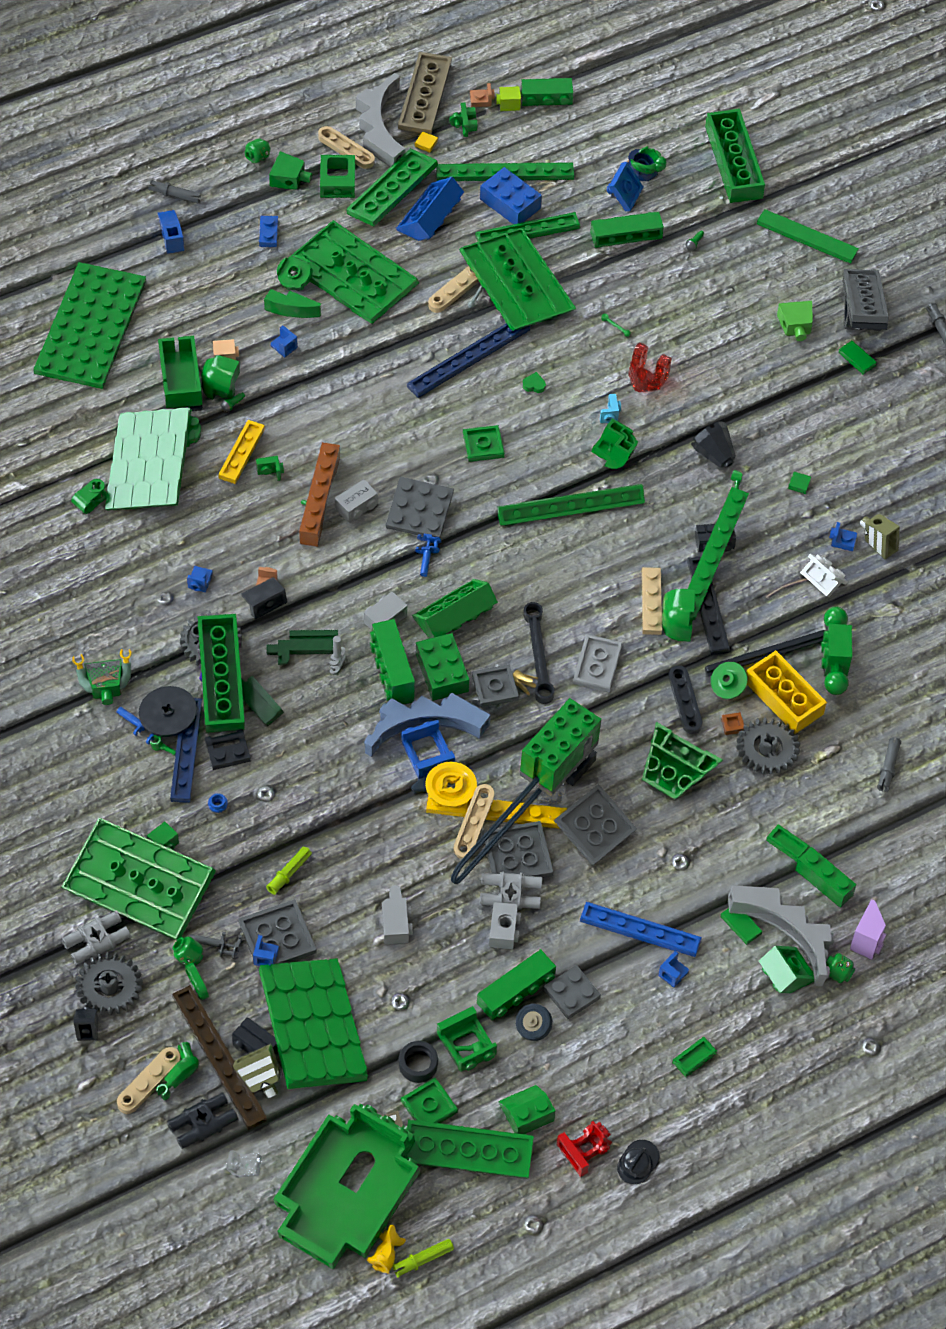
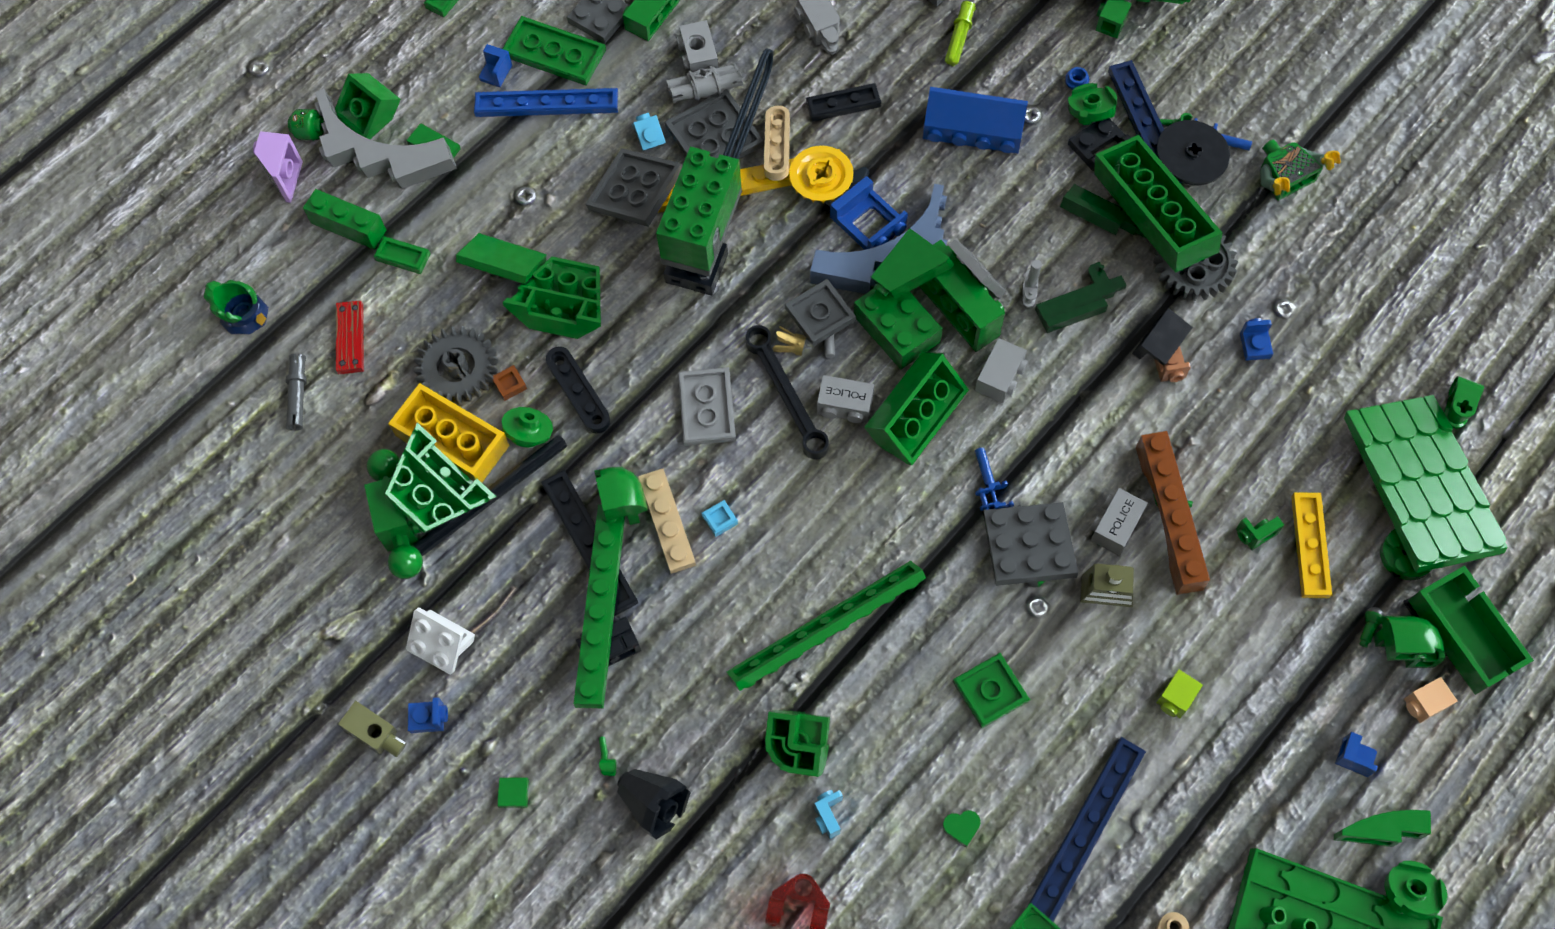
camera: 165 degrees right, 10 degrees up
none -> piece [203,280,269,334]
none -> red tile [336,301,364,374]
none -> green wedge [384,422,496,533]
none -> green tile [456,233,547,284]
none -> green tile [502,16,606,86]
none -> medium azure bracket [632,113,666,151]
none -> medium azure tile [702,500,738,537]
none -> black tile [806,83,881,122]
none -> light grey brick [817,375,874,423]
none -> green slope [871,228,954,299]
none -> blue slope [923,87,1028,153]
none -> light grey tile [948,240,1006,298]
none -> green plate [1068,83,1117,125]
none -> olive torso [1080,563,1134,607]
none -> lime brick [1156,669,1203,718]

